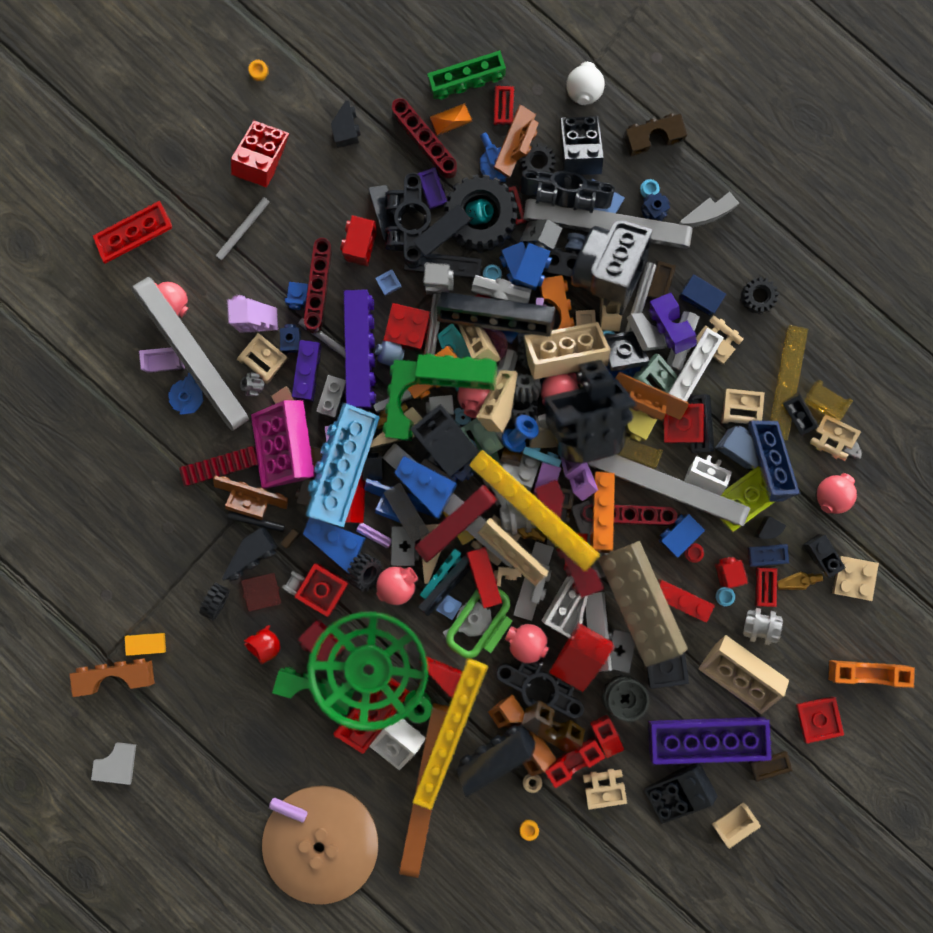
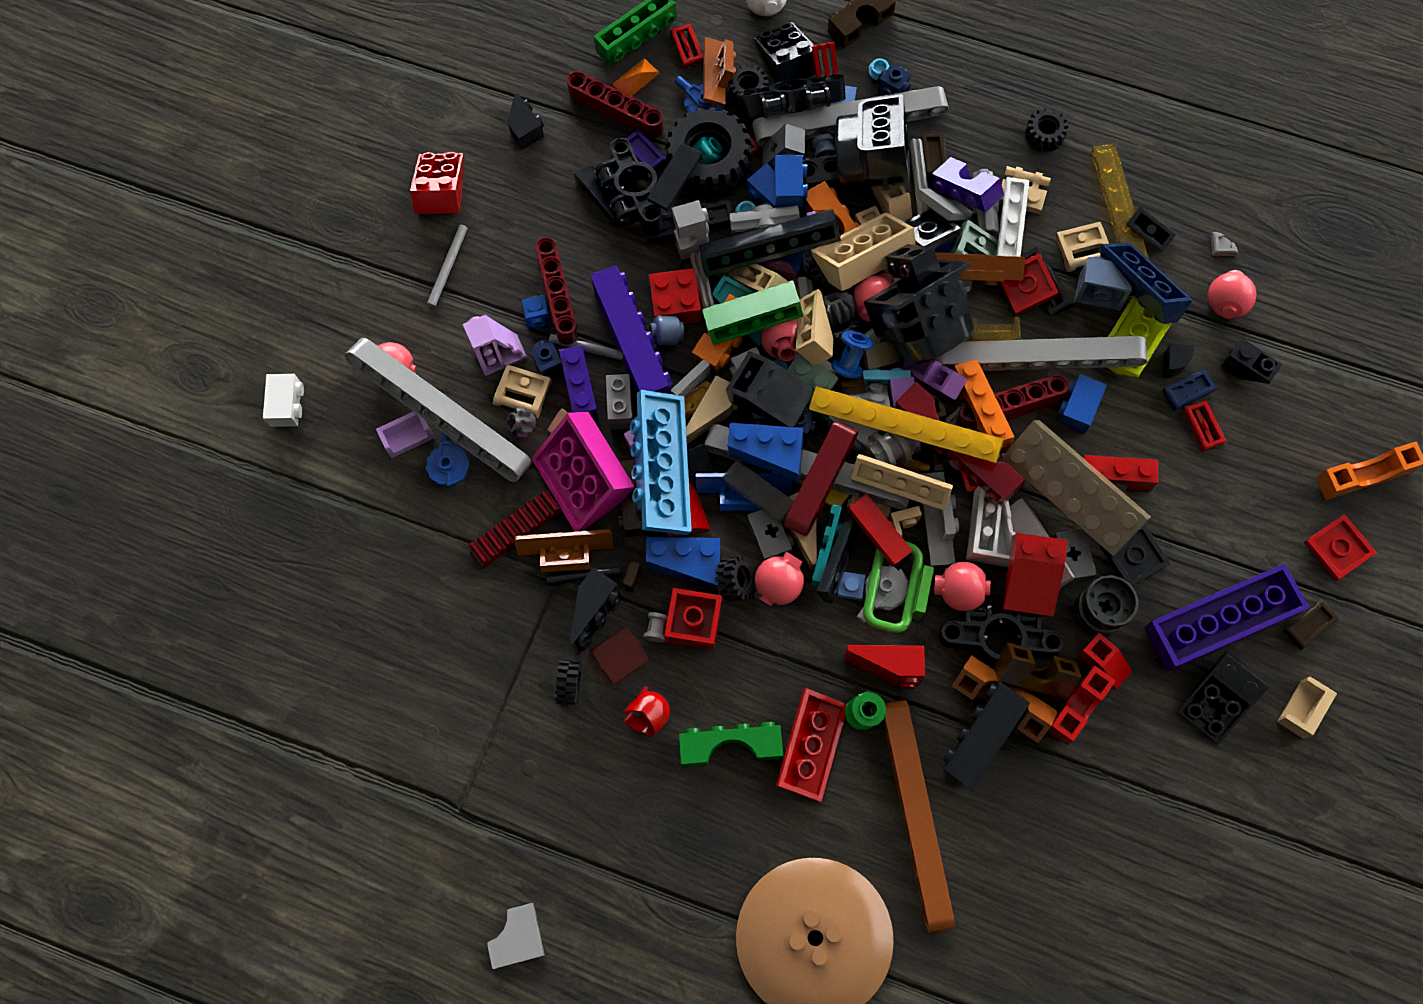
camera: 20 degrees left, 15 degrees down
dark orange arch [70,658,155,697] -> none
red slope [93,201,172,264] -> none
light orange tile [125,633,166,655] -> none
light orange tile [248,60,268,81] -> none
lavender axle [269,798,307,822] -> none
dark red brick [298,619,345,661] -> none
green dish [308,612,428,730] -> none
red brick [340,215,377,266] -> none
lavender axle [356,523,392,548] -> none
white slope [369,714,426,770] -> none
medium blue plate [376,269,402,296] -> none
green arch [383,360,418,441] -> none
yellow plate [413,659,487,810] -> none
light orange tile [519,820,539,841] -> none
tan plate [523,774,542,793] -> none
tan plate [583,769,627,809] -> none
light yellow slope [625,408,657,442] -> none
light grey slope [679,192,739,227] -> none
dark blue panel [679,274,726,317] -> none
white brick [684,455,732,496] -> none
red plate [685,543,704,563] -> none
tan slope [699,635,789,714] -> none
red brick [715,557,748,588] -> none
medium azure plate [715,587,735,606] -> none
light grey piece [743,608,783,645] -> none
pearl gold piece [777,572,823,590] -> none
clear yellow panel [804,380,853,421] -> none
tan plate [810,414,861,461] -> none
tan plate [832,556,879,601] -> none
none -> white brick [263,374,304,427]
none -> red tile [811,42,839,77]

